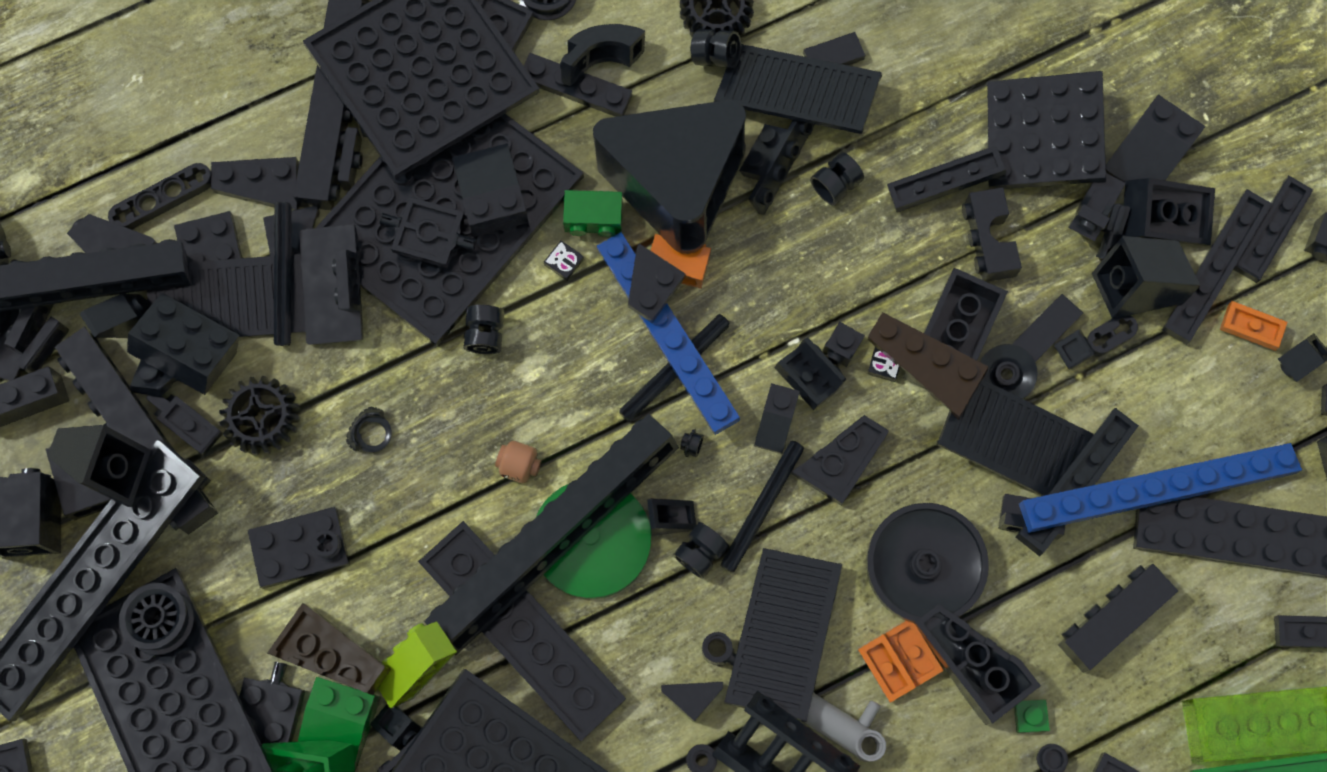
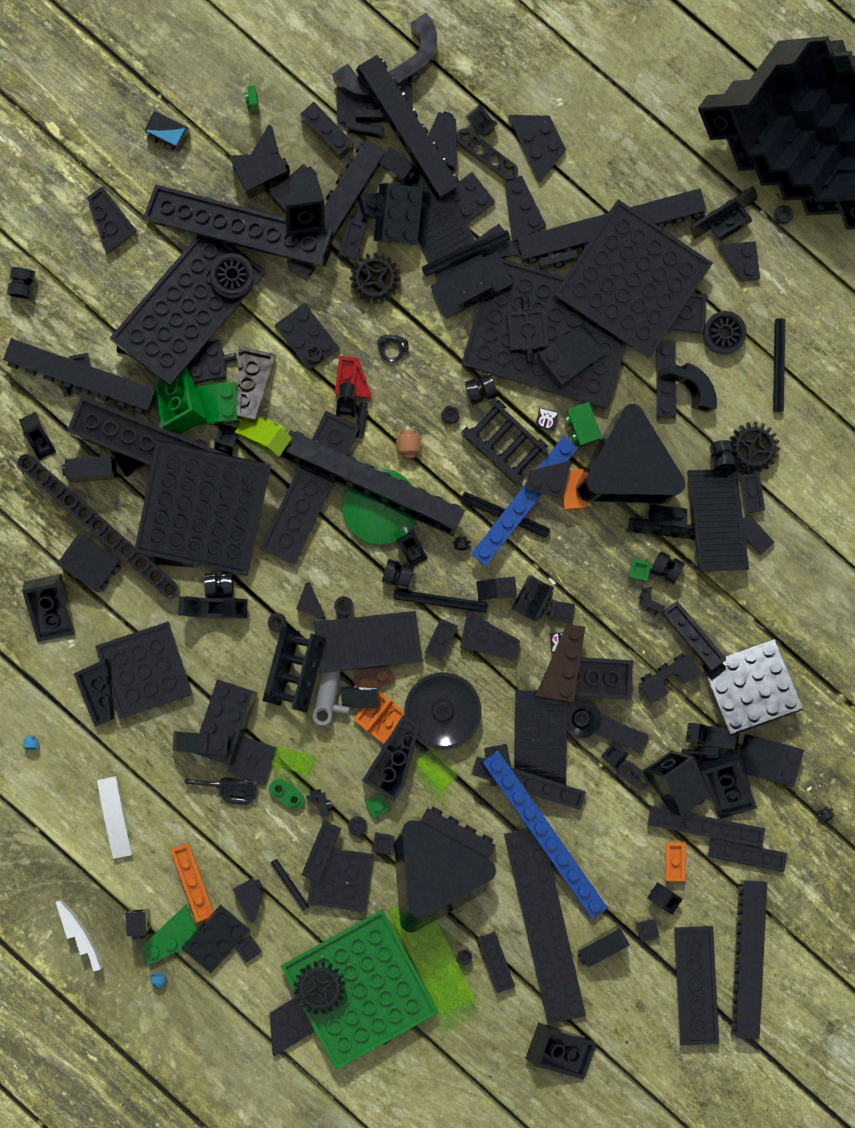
camera: 70 degrees right, 10 degrees up
none -> red wing [335,356,371,399]
none -> black piece [336,382,356,418]
none -> black tile [341,687,380,709]
none -> reddish brown wing [352,666,395,688]
none -> black animal [356,402,368,438]
none -> black plate [372,832,394,855]
none -> black brick [394,820,496,933]
none -> clear neon green panel [415,748,458,791]
none -> black plate [425,618,458,661]
none -> black plate [441,406,460,424]
none -> black hinge [456,949,472,965]
none -> black fence [461,399,549,486]
none -> black bracket [465,105,498,136]
none -> black wing [508,115,566,182]
none -> green plate [628,558,652,582]
none -> black bracket [638,586,665,616]
none -> black plate [739,473,765,514]
none -> black plate [816,807,835,823]

